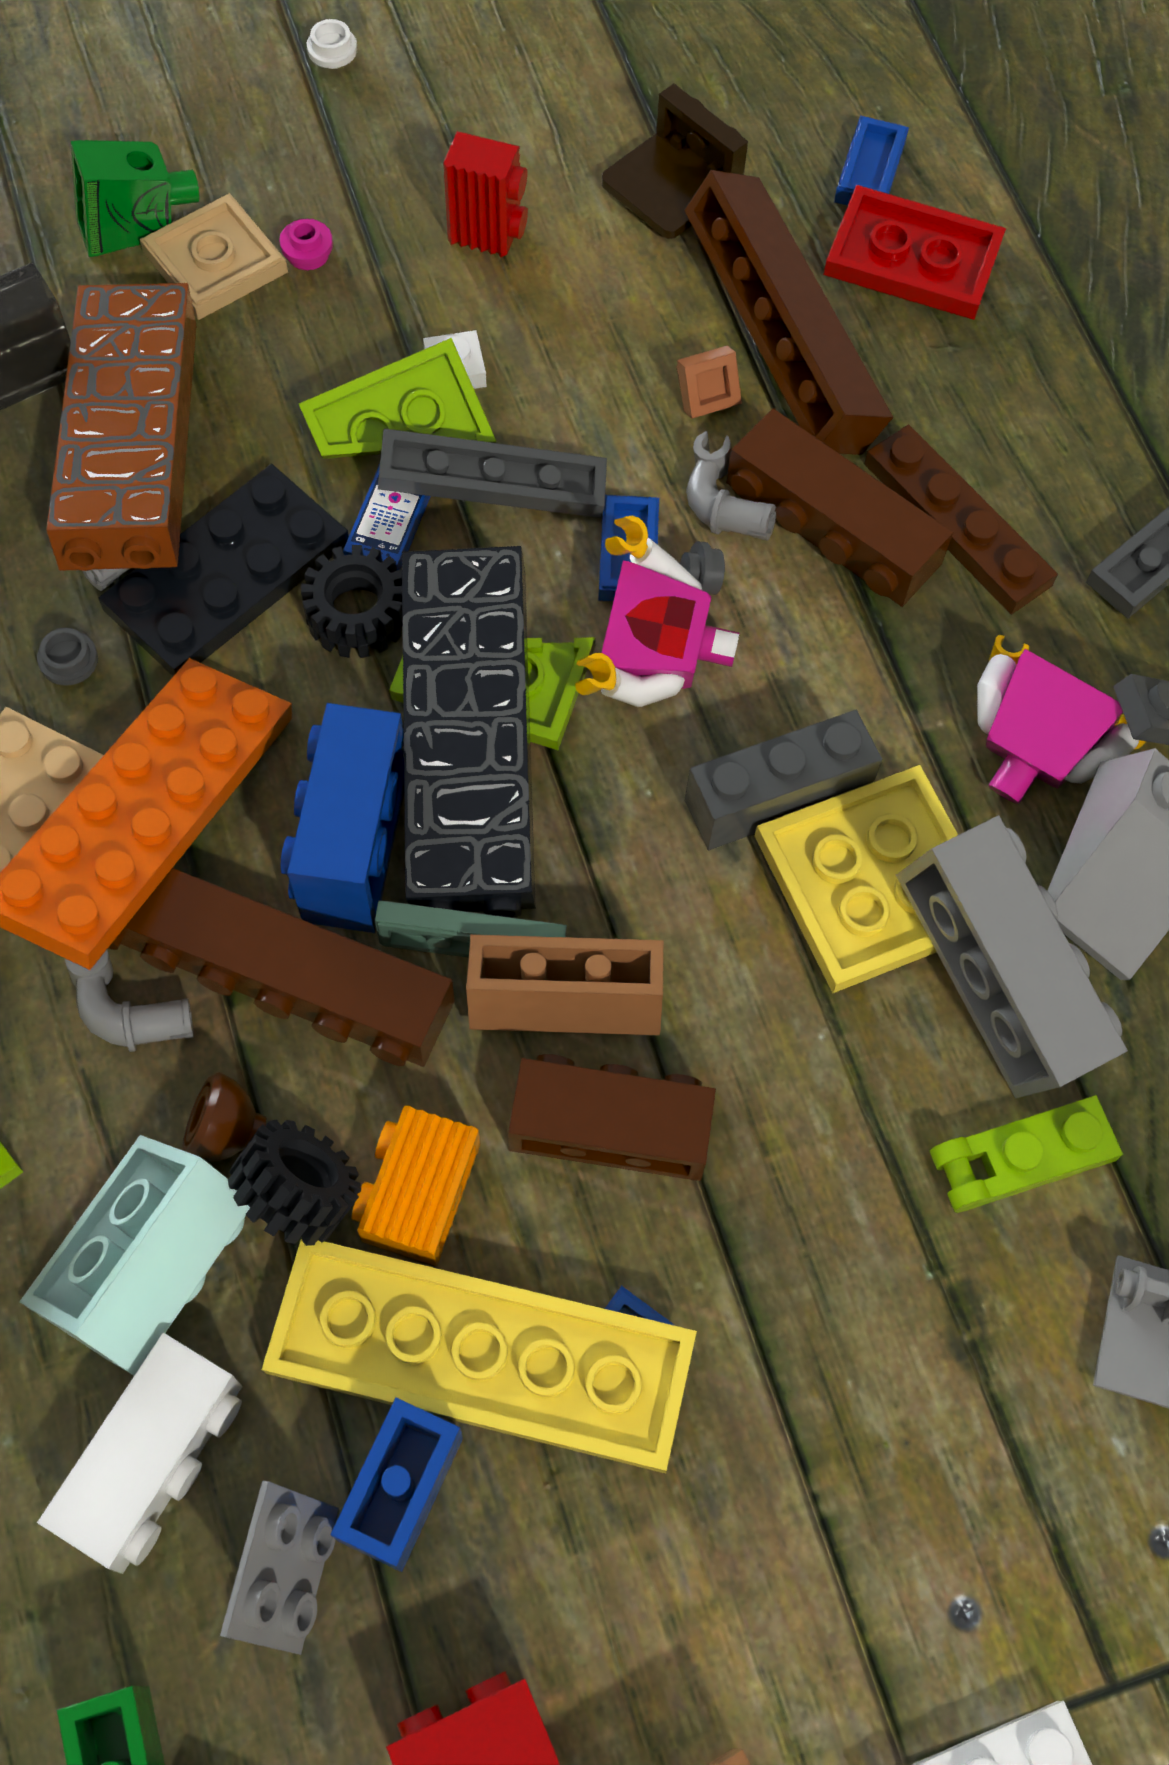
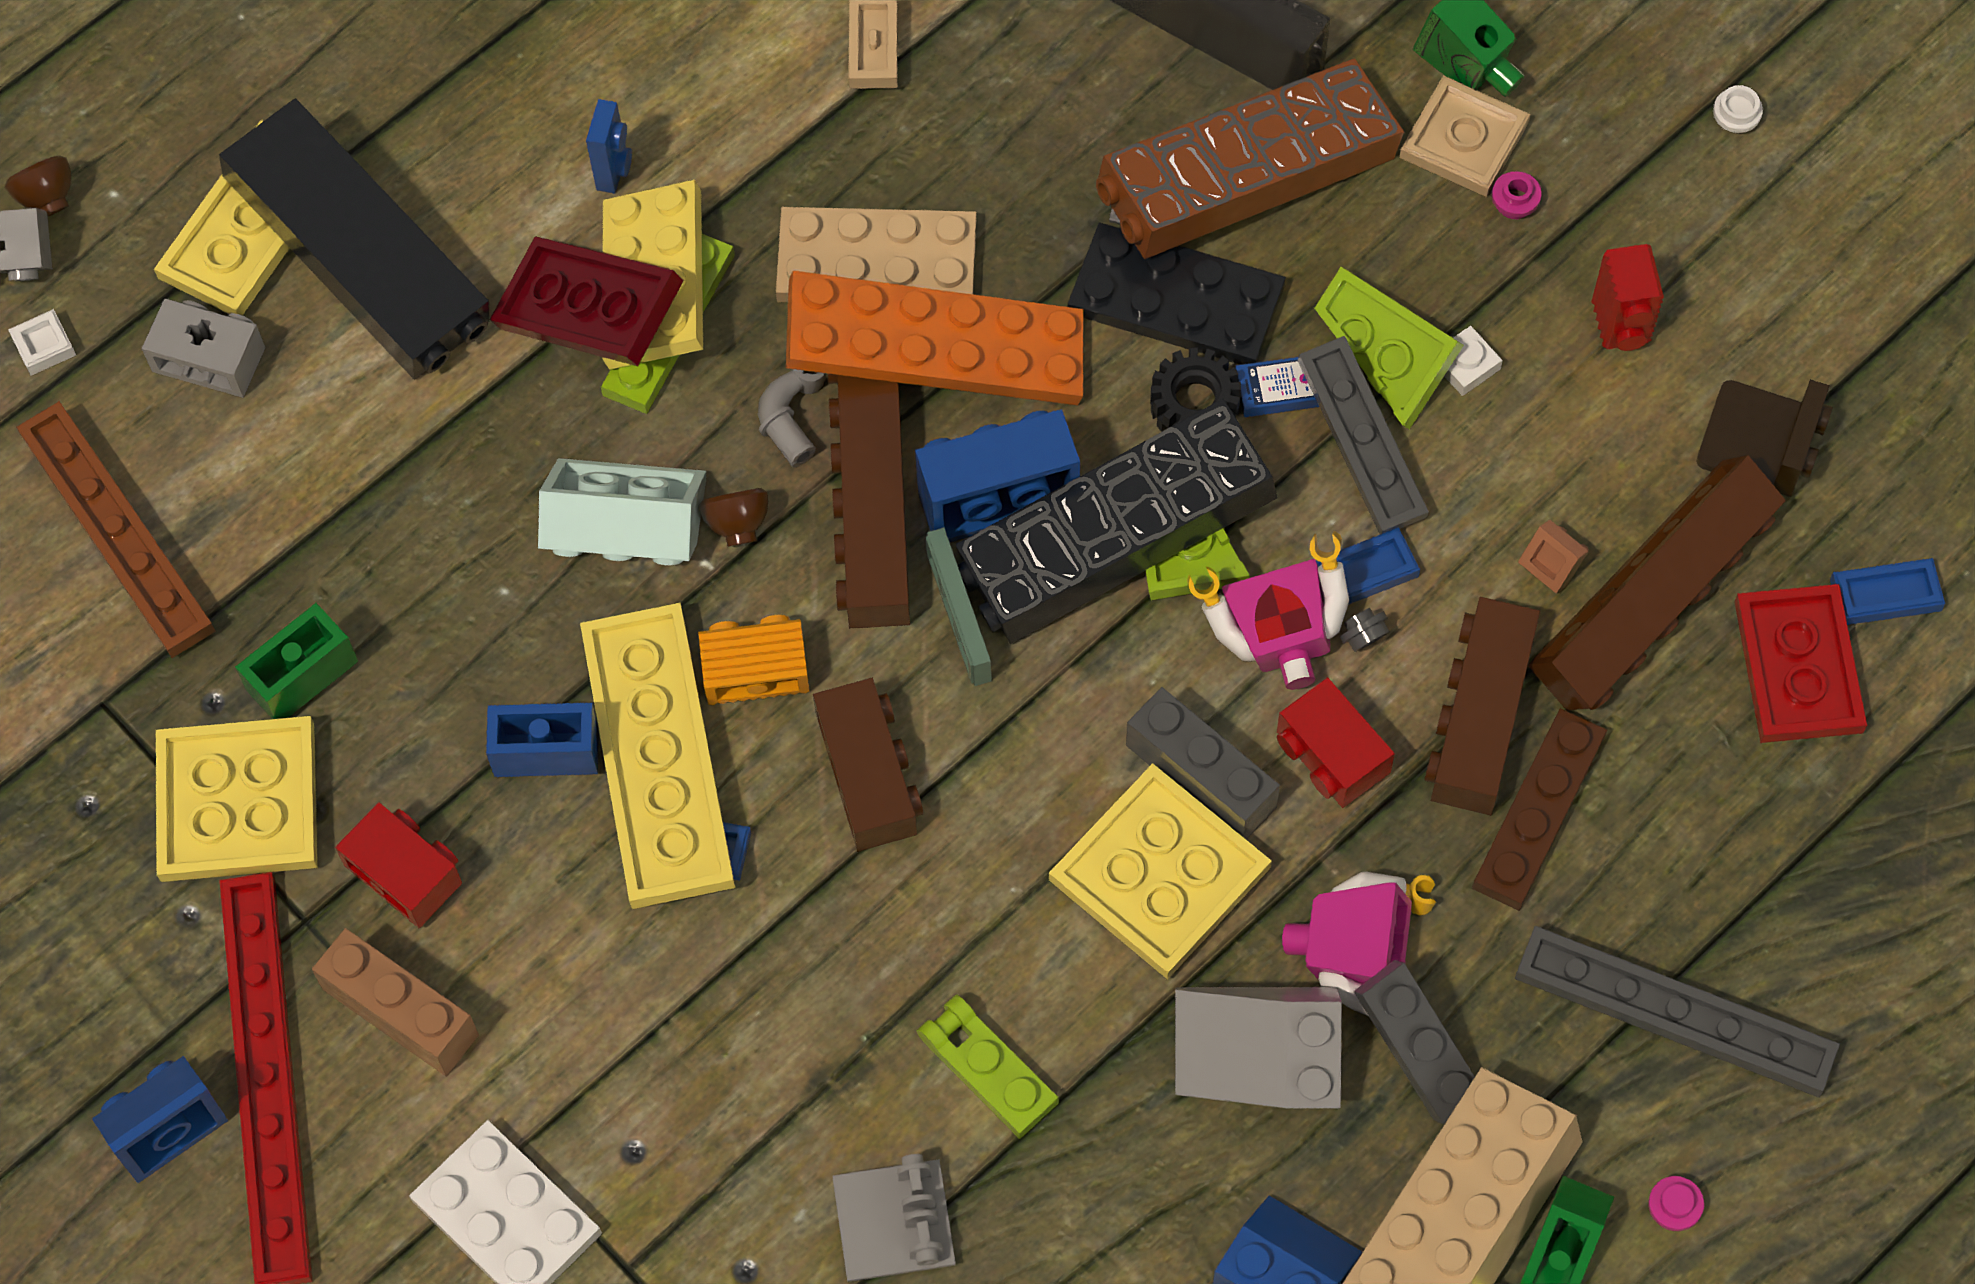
camera: 70 degrees right, 0 degrees up
dark grey plate [37,628,98,685] -> none
white brick [37,1333,243,1574] -> none
light grey hinge [220,1480,339,1655] -> none
black tyre [228,1119,361,1246] -> none
medium nougat brick [466,934,664,1035] -> none
light grey piece [686,431,776,541] -> none
light grey brick [896,815,1128,1099] -> none
none -> red brick [1276,677,1395,808]

